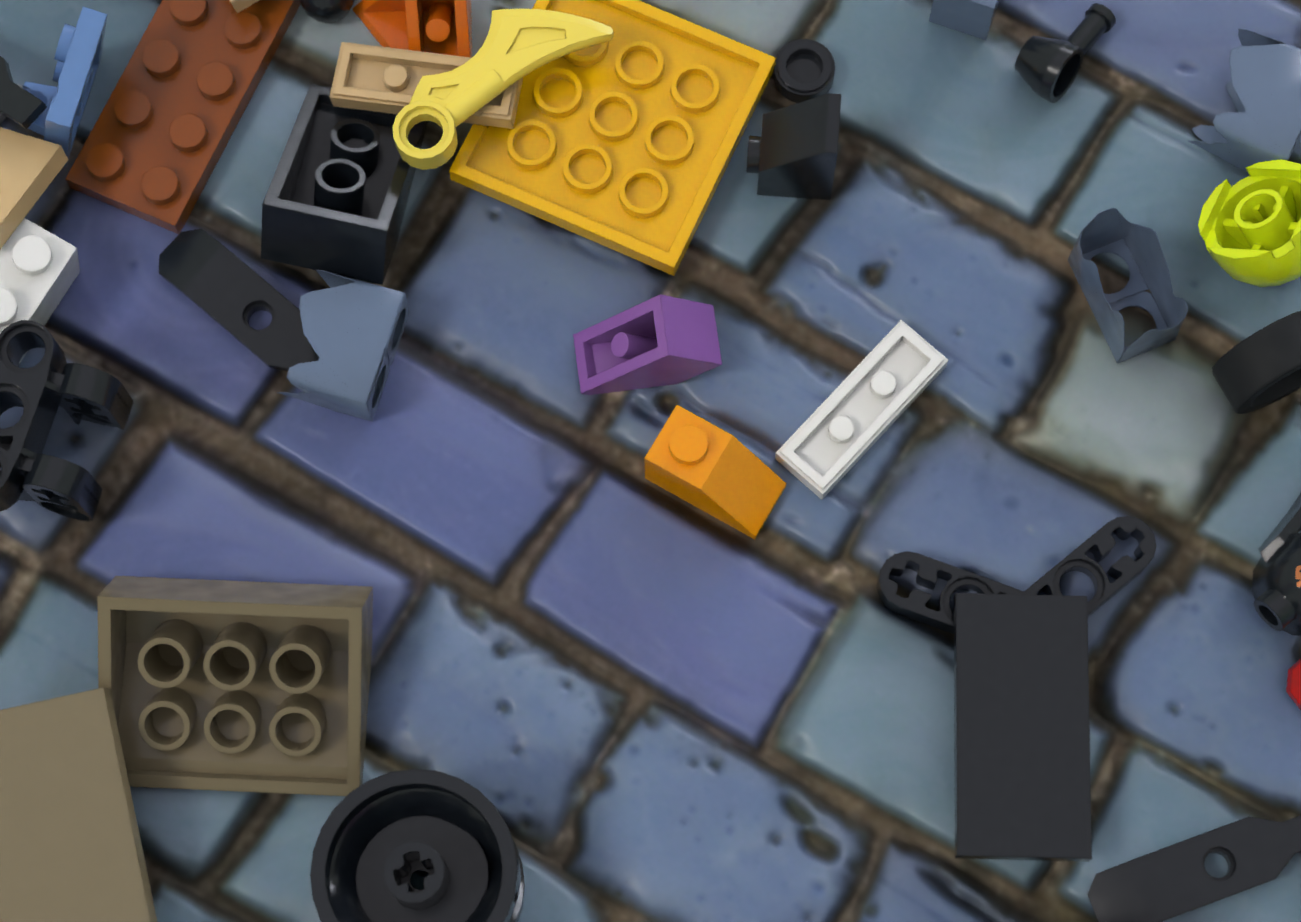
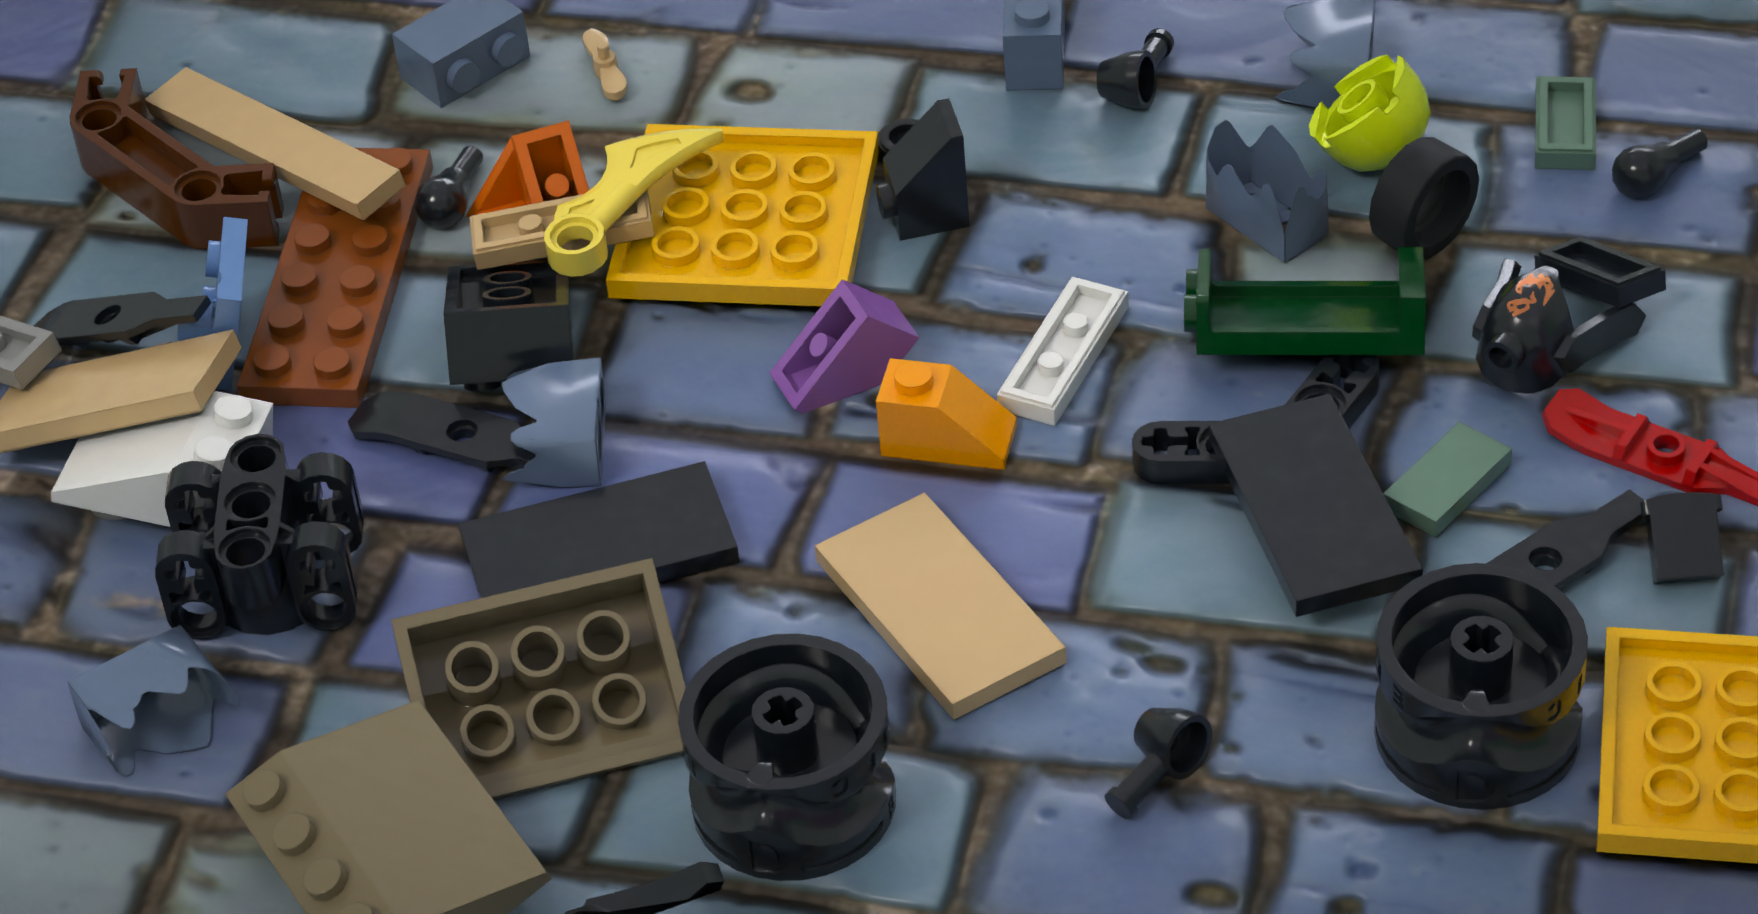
camera: 15 degrees left, 30 degrees down
none -> black tile [458,461,740,598]
none -> tan tile [815,492,1067,720]
none -> dark green panel [1184,247,1426,355]
none -> sand green tile [1383,422,1512,538]

